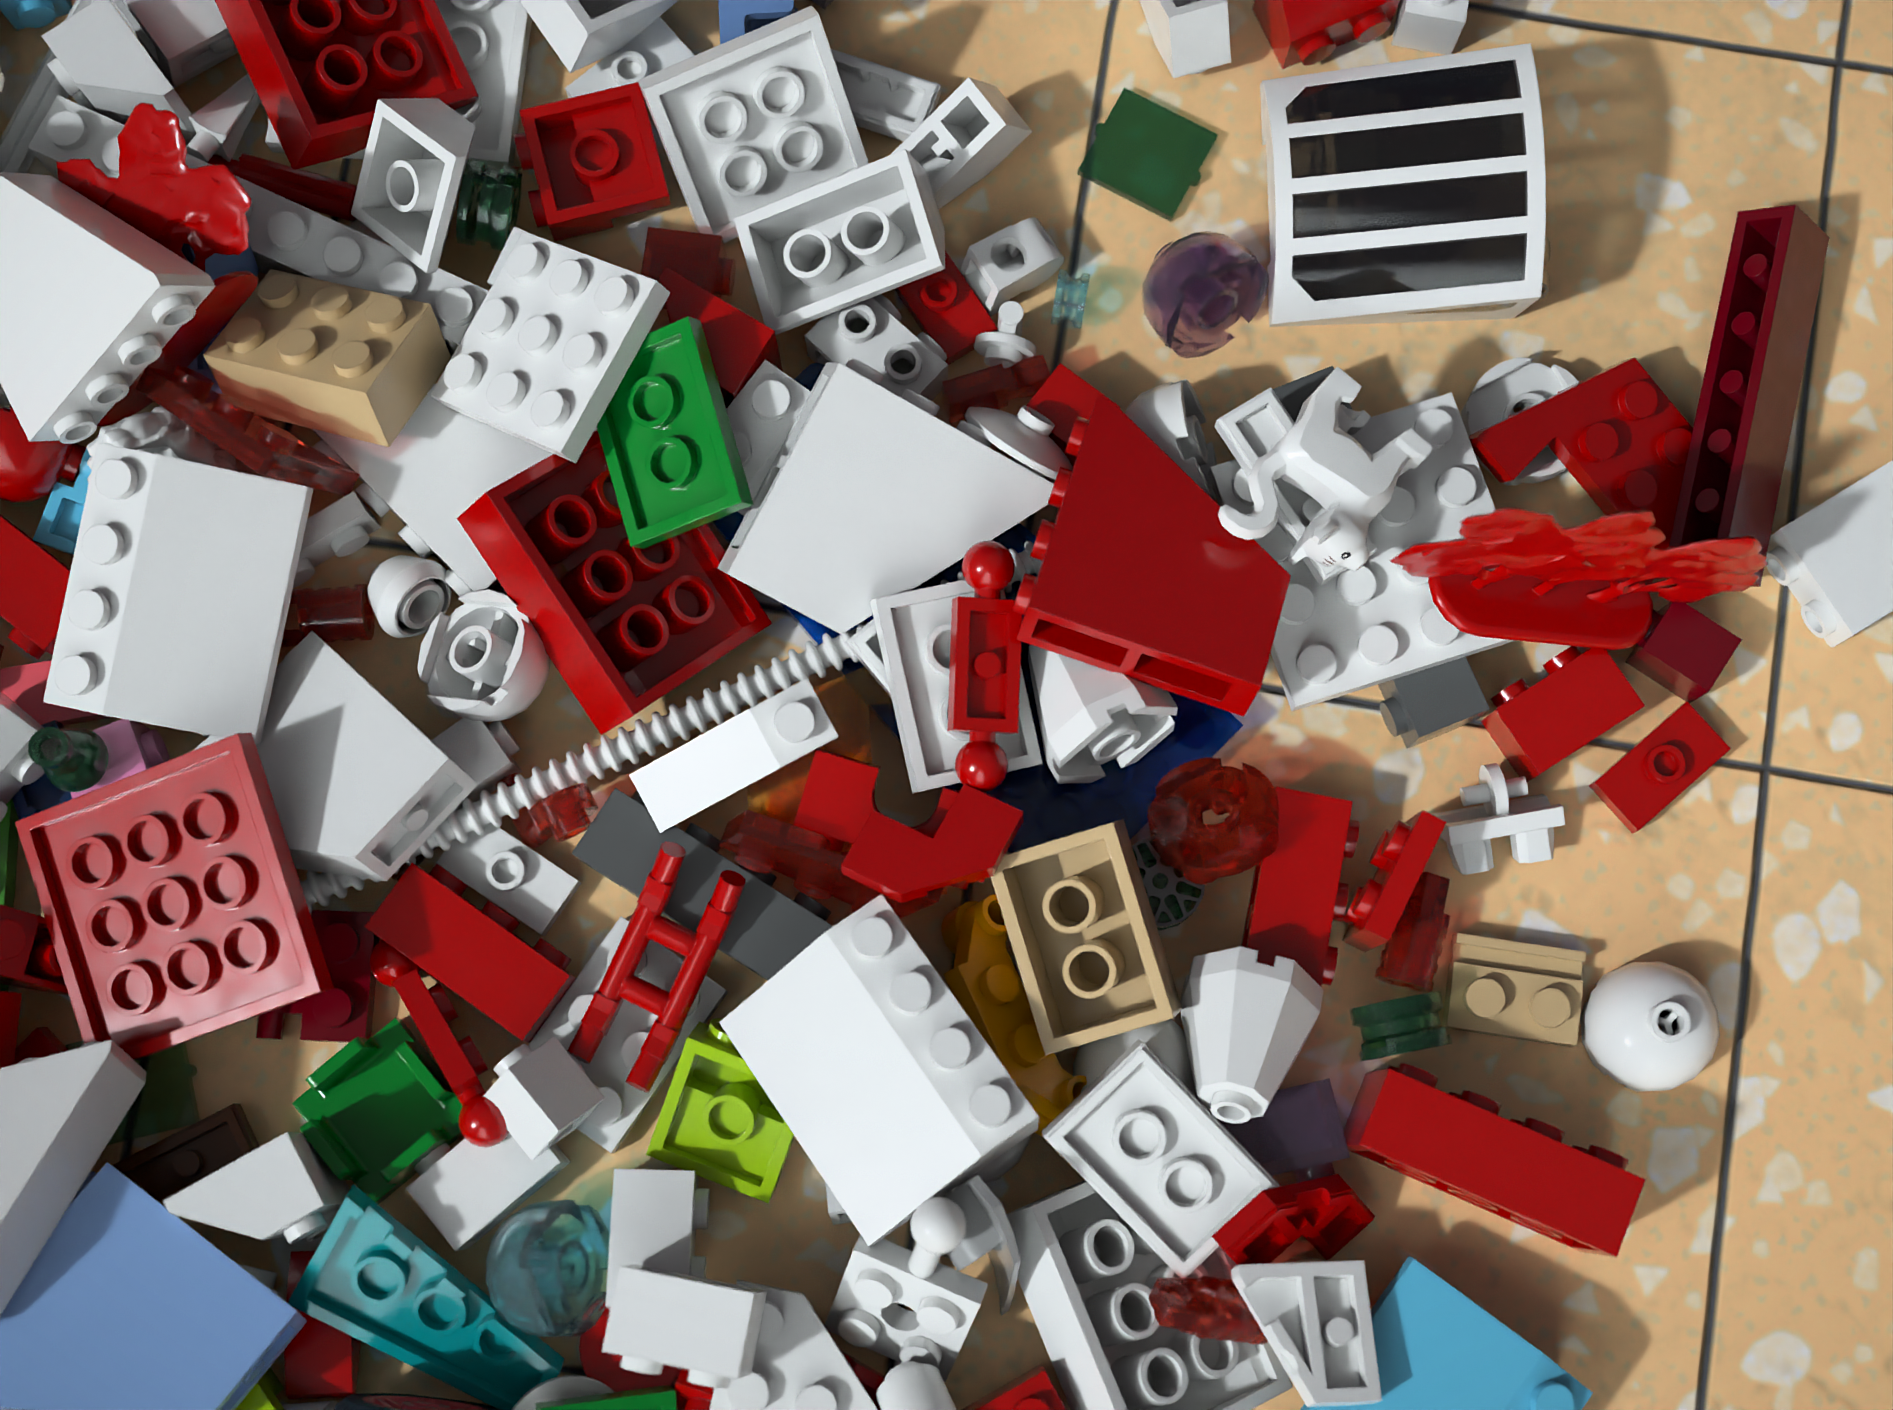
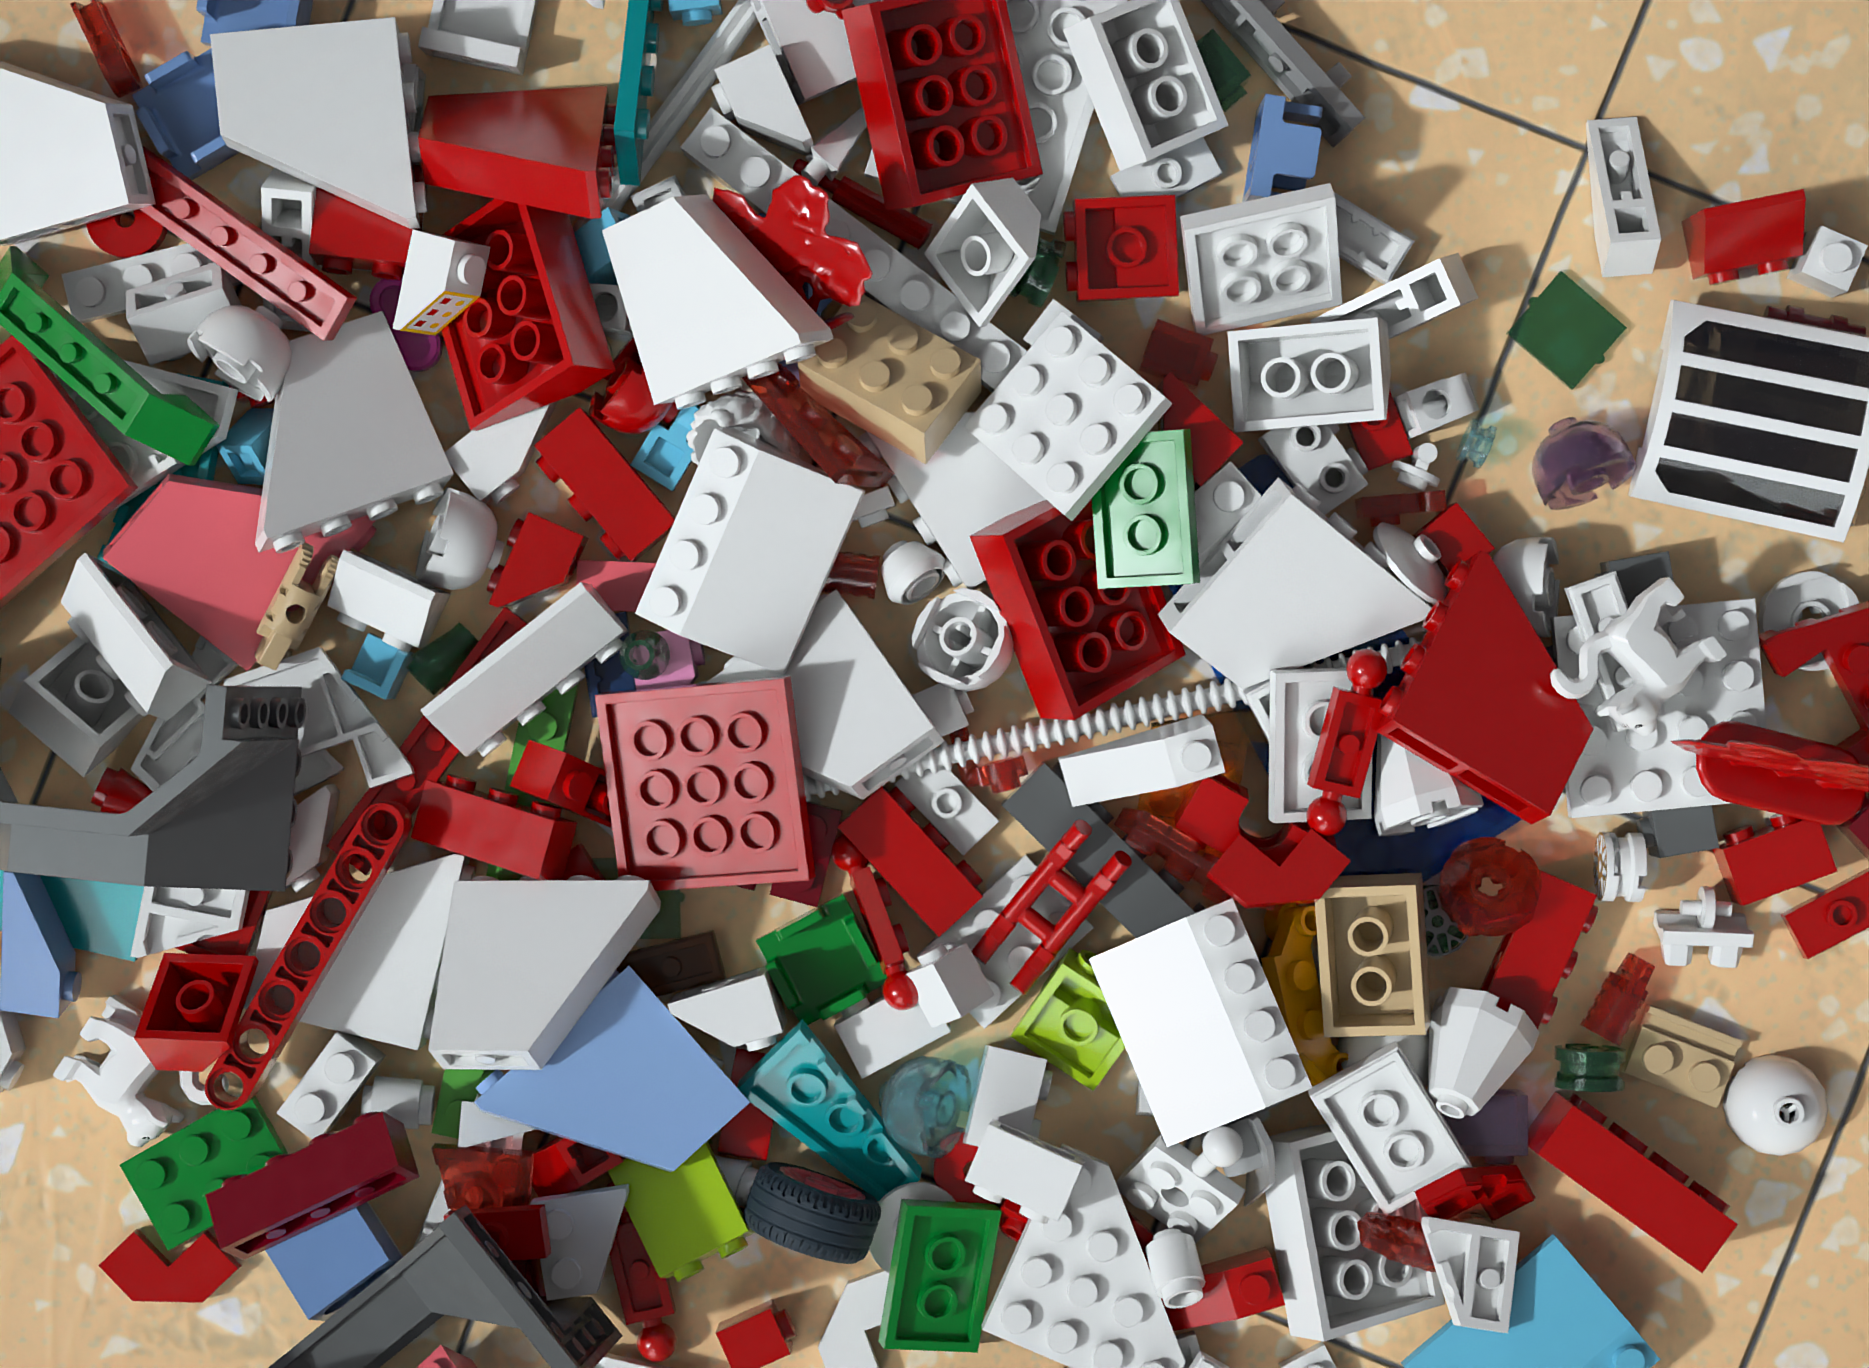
camera: 15 degrees right, 10 degrees up
red plate [1342,810,1447,952] -> none
none -> white wheel [1593,832,1647,902]

